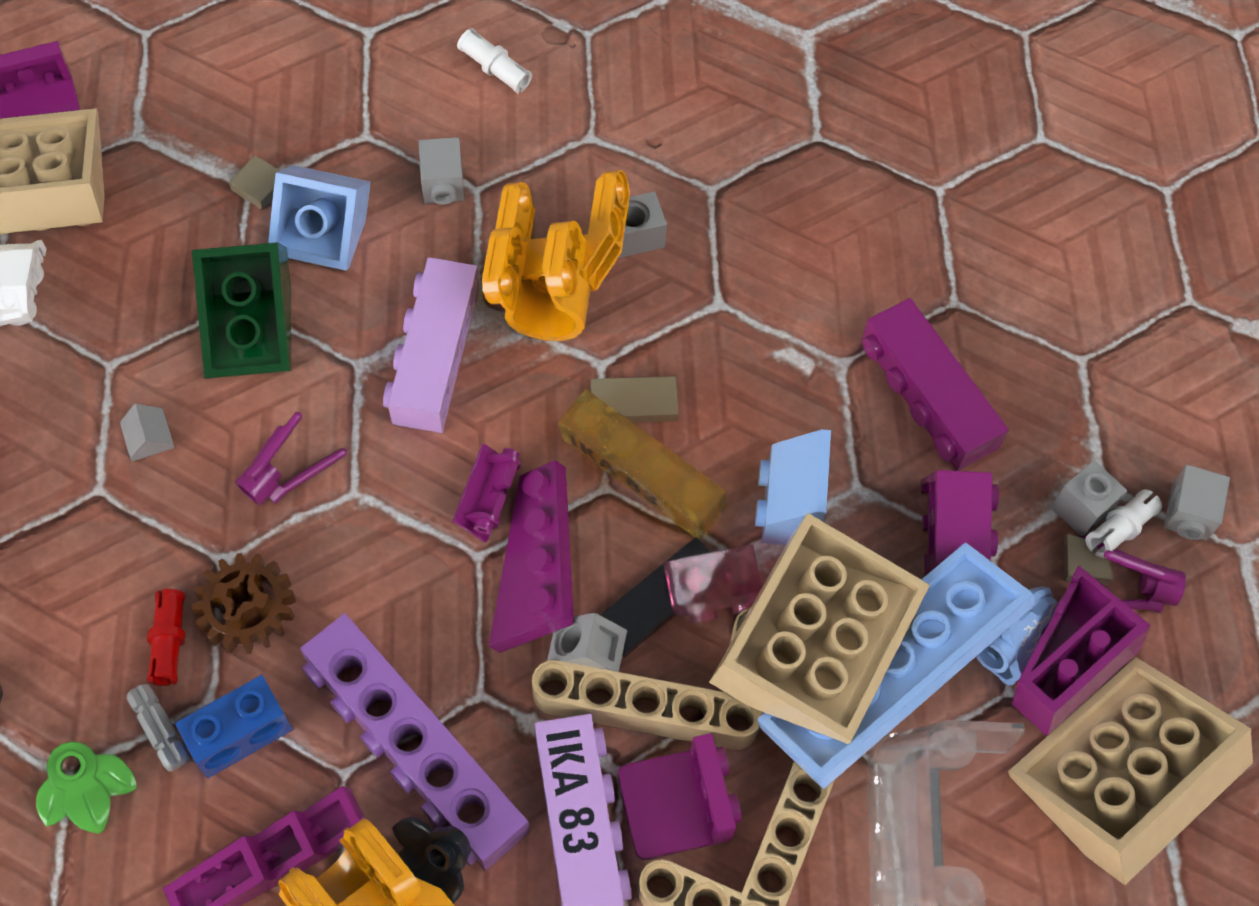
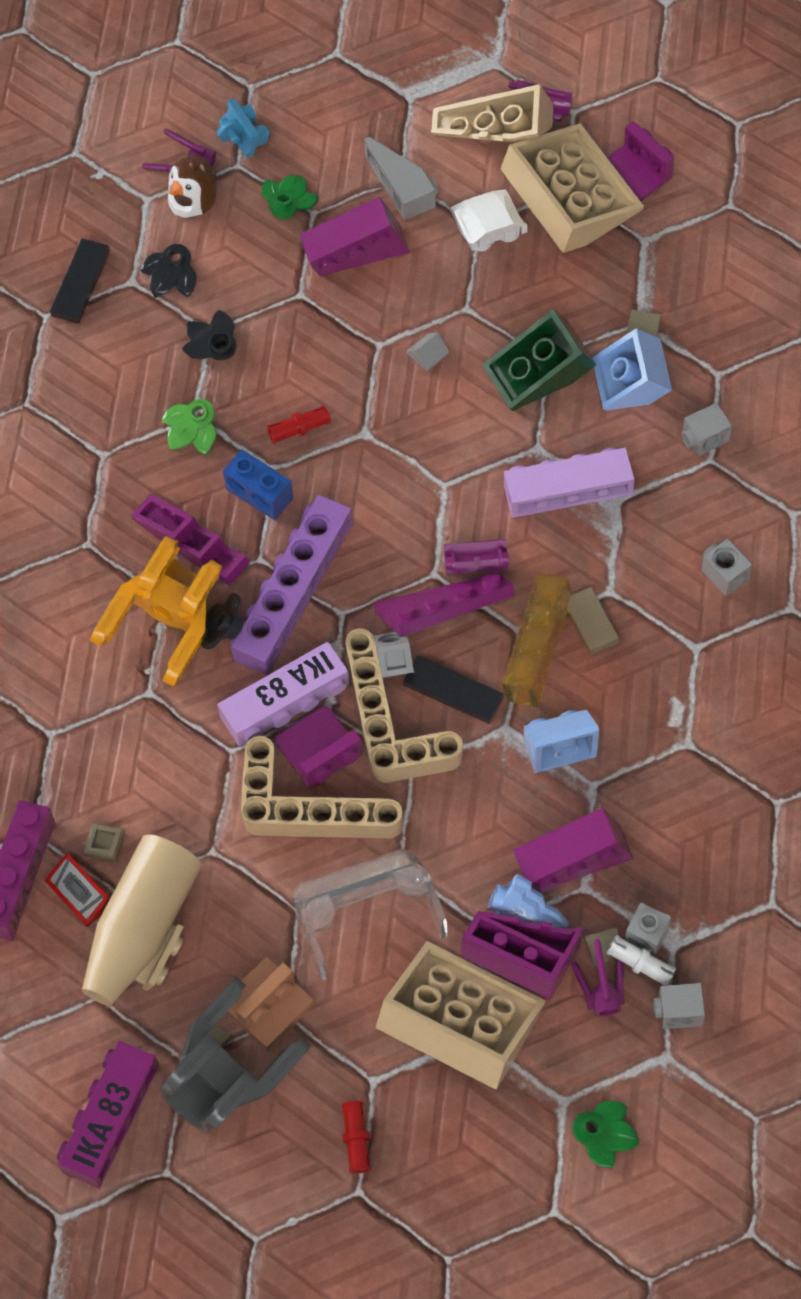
camera: 75 degrees right, 0 degrees up
light grey axle [127,683,190,772] -> none
reddish brown gear [191,553,296,654] -> none
magenta plant [234,412,347,506] -> none
light orange piece [482,170,630,341] -> none
clear pink bracket [664,545,762,623] -> none
tan slope [709,513,930,744] -> none
light blue plate [757,542,1036,789] -> none
magenta brick [862,298,1009,471] -> none

